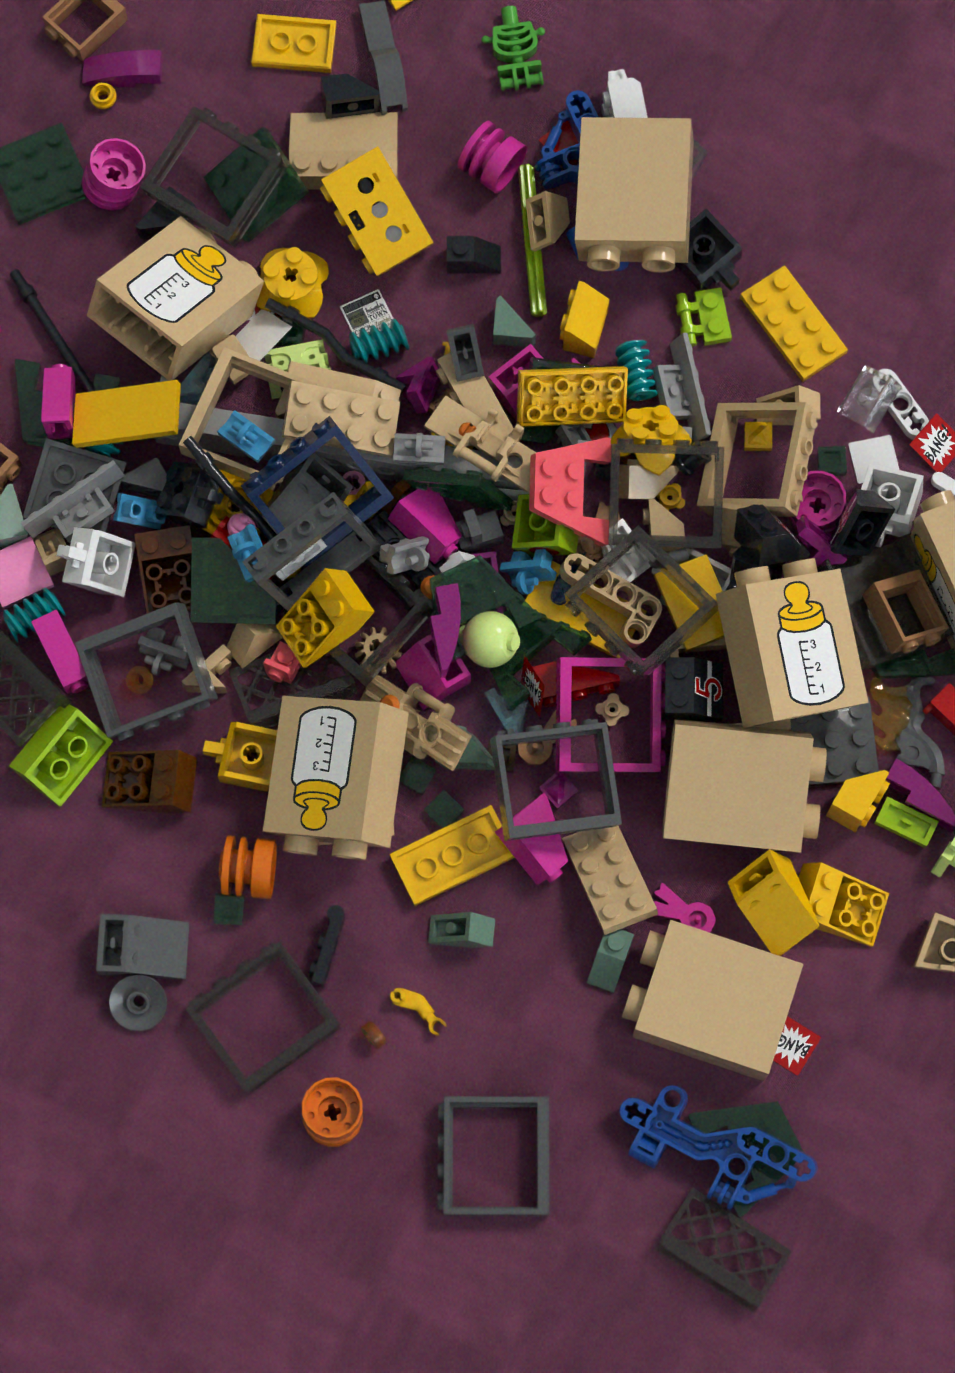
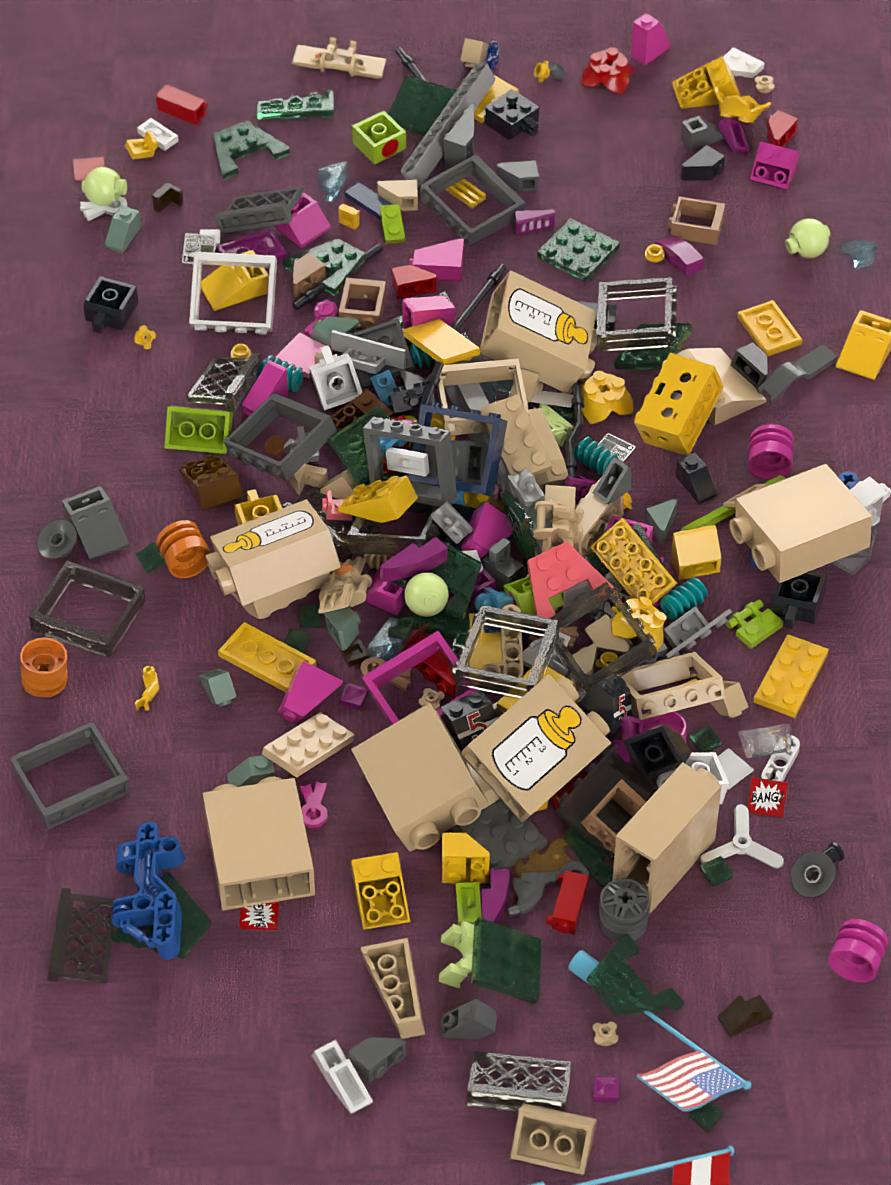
camera: 60 degrees right, 25 degrees down
dark pink wheel [81,138,146,210] -> none
dark azure hips [217,410,275,463] -> none
black plate [309,905,345,988] -> none
clear orange tile [360,1021,386,1050] -> none
bright green torso [481,6,545,92] -> none
dark grey window [490,719,622,841] -> none
yellow slope [728,849,820,956] -> none

